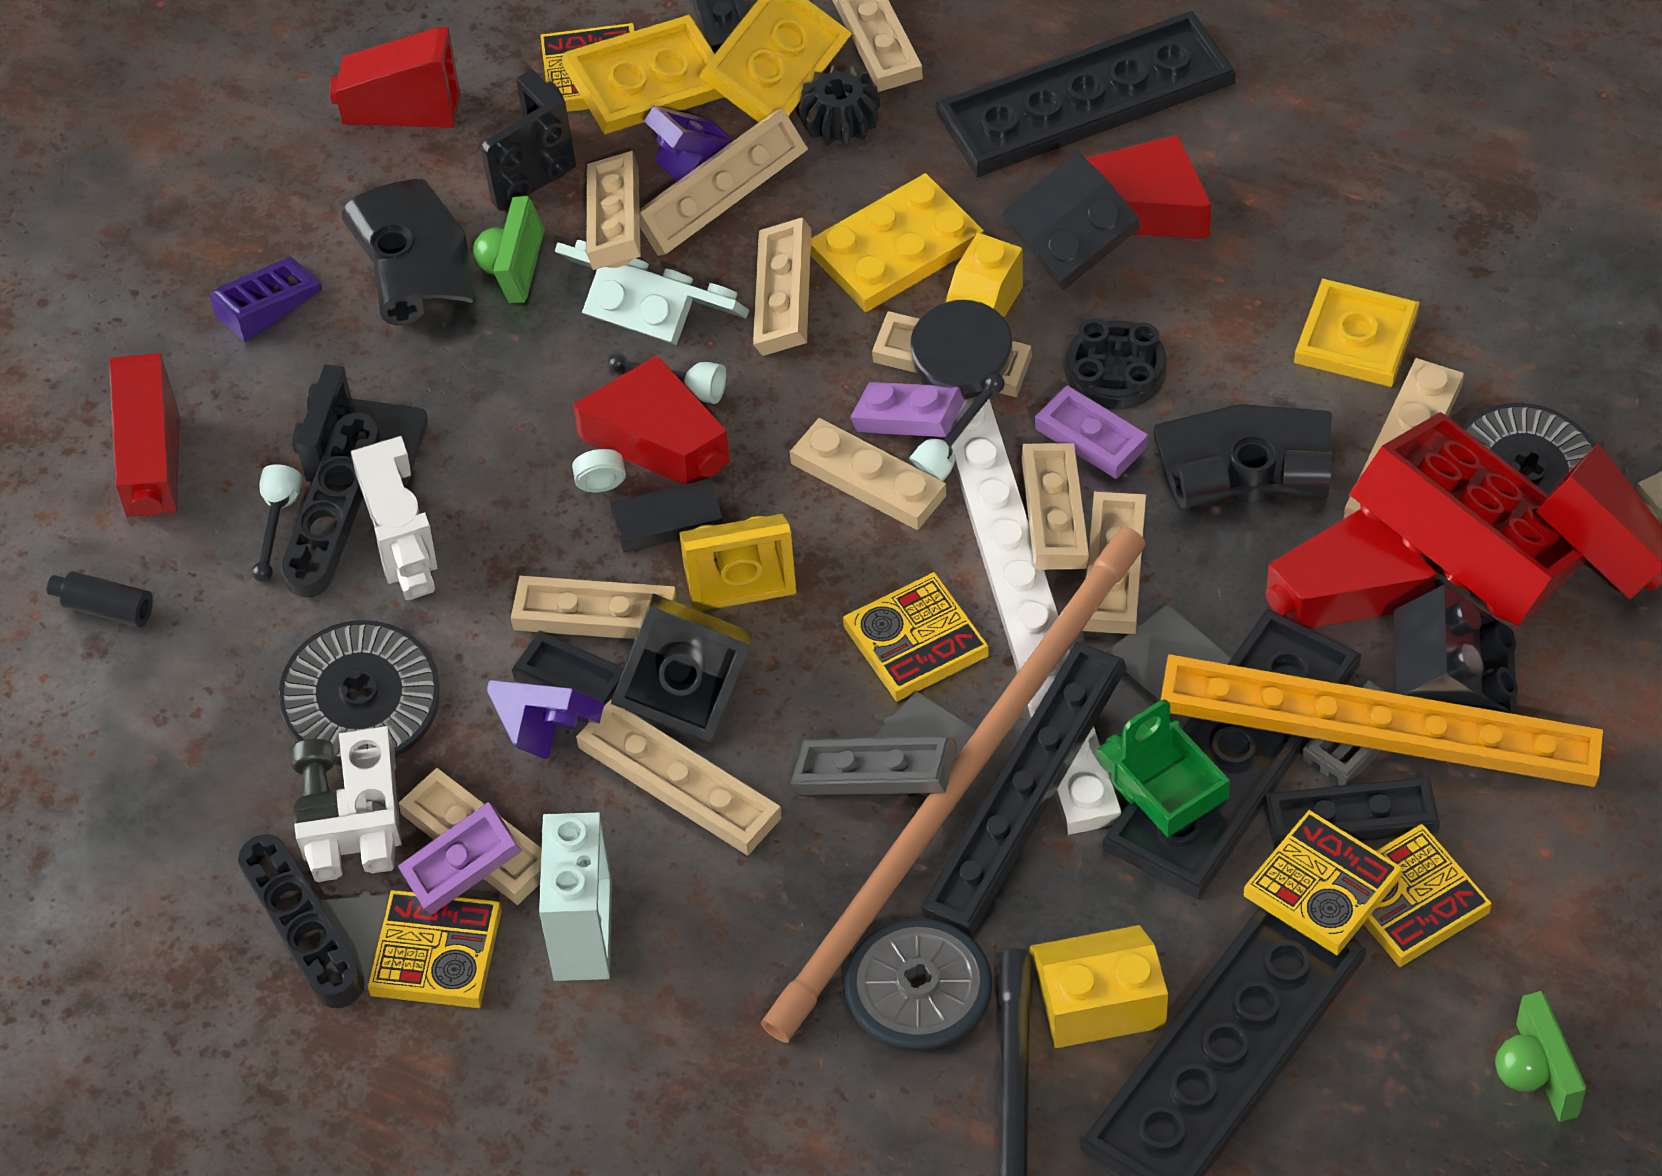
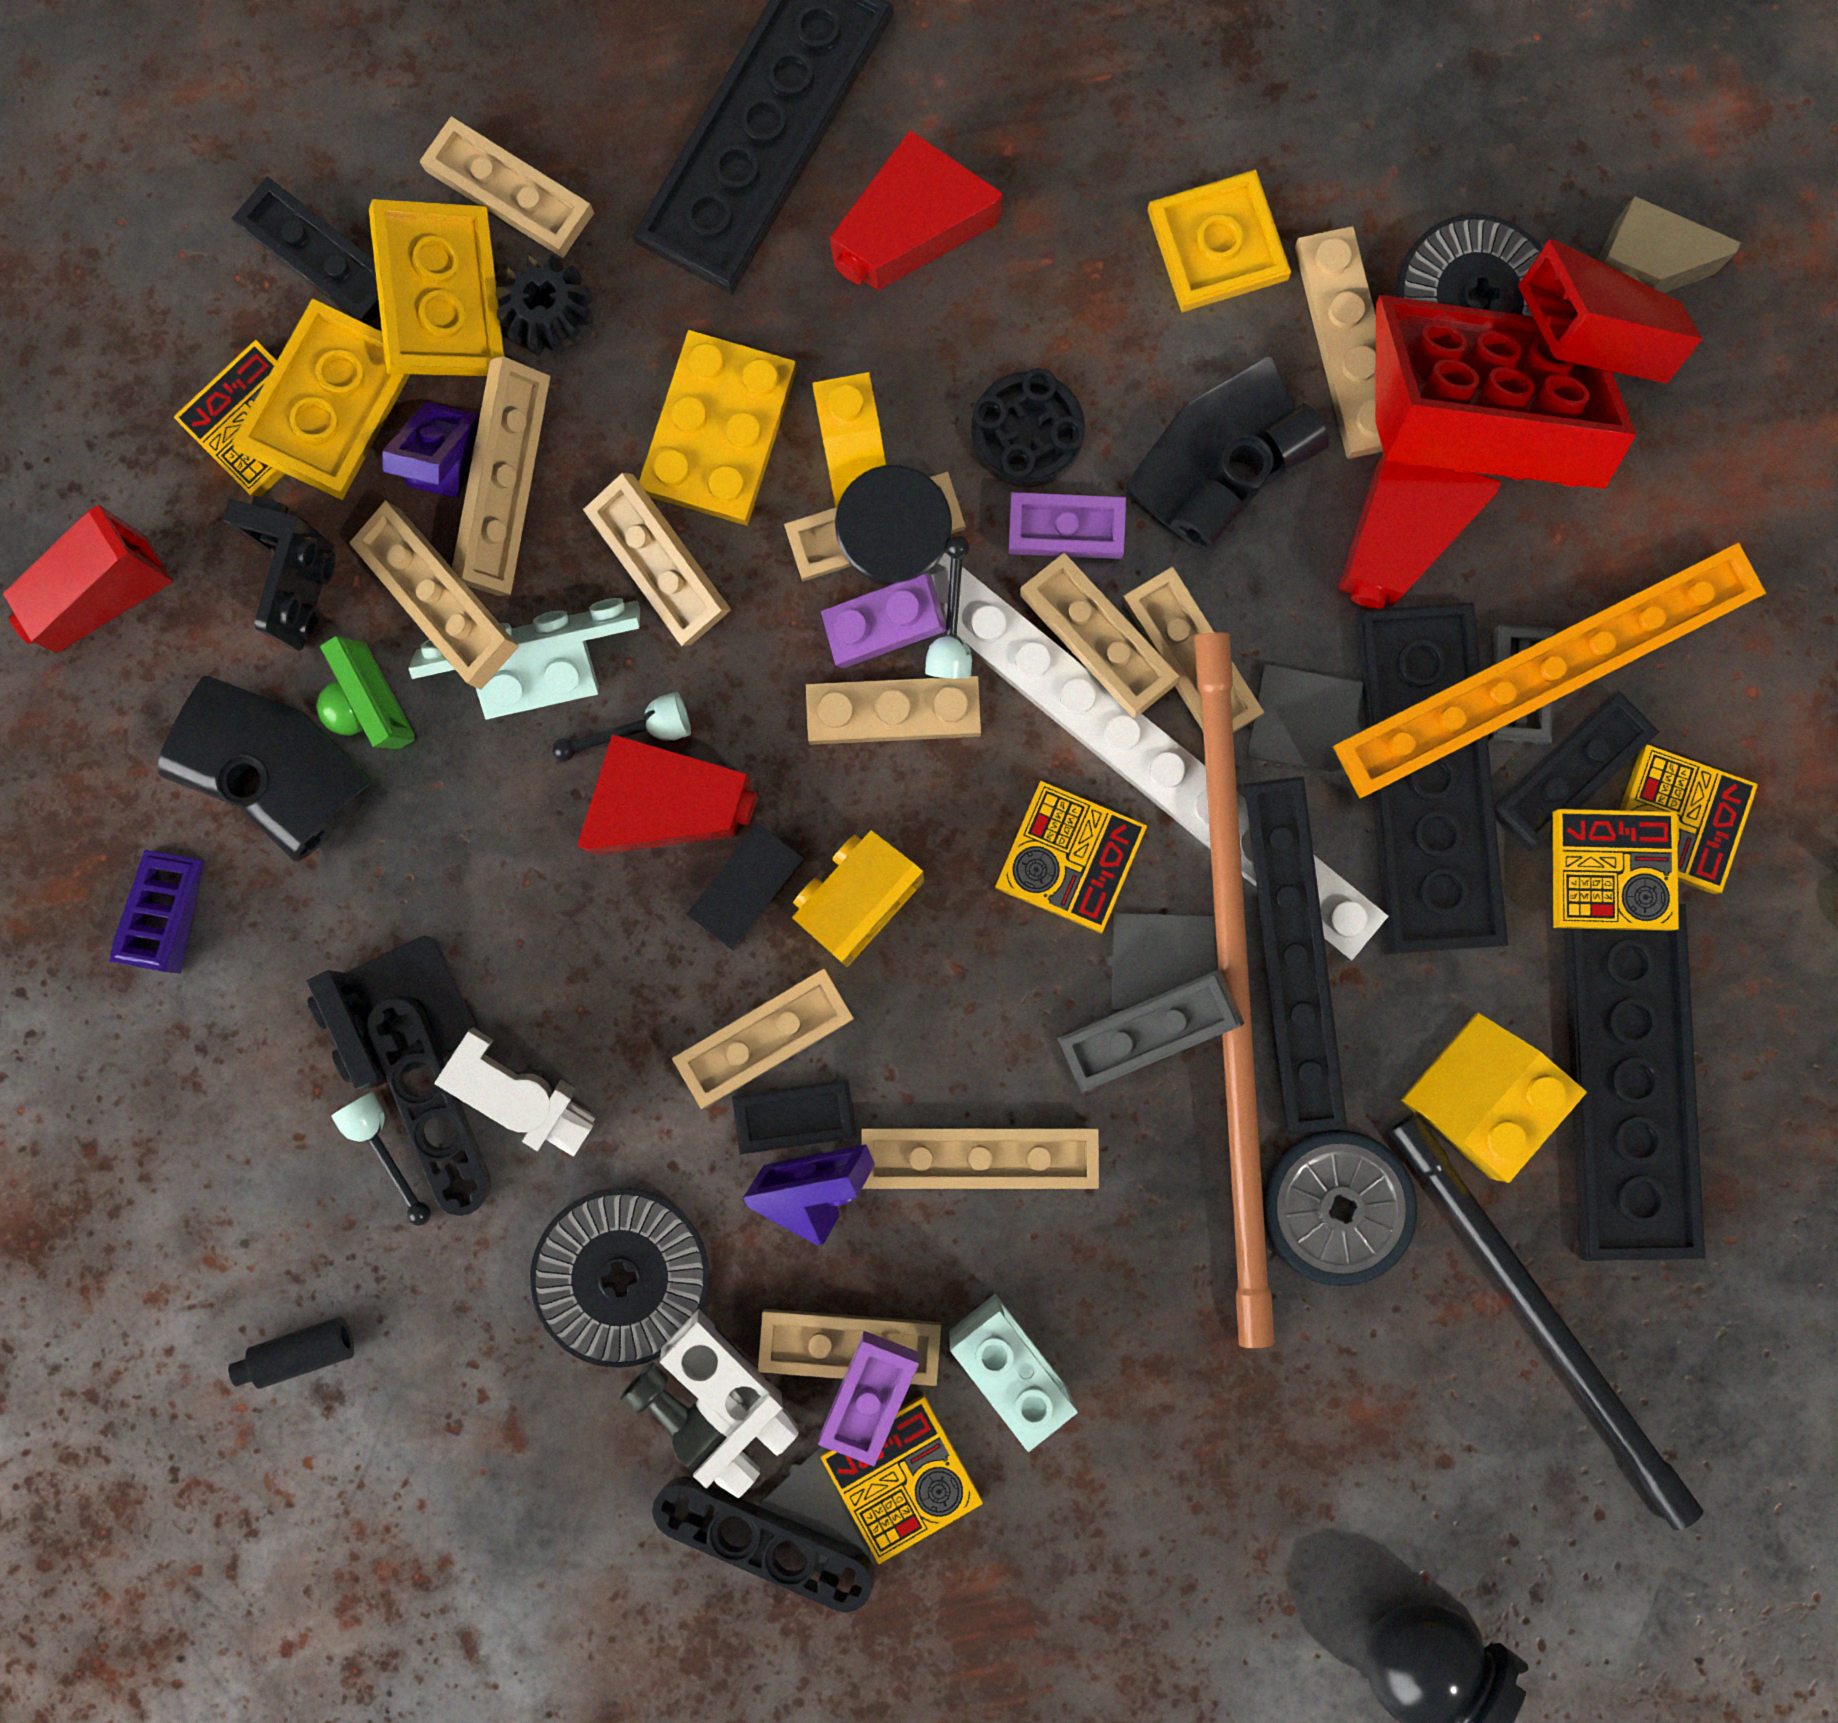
camera: 35 degrees left, 30 degrees up
red slope [110,353,180,517] -> none
light aqua tile [572,449,626,493] -> none
black slope [611,593,752,743] -> none
black slope [1001,151,1141,290] -> none
green piece [1095,699,1230,838] -> none
black slope [1394,585,1518,715] -> none

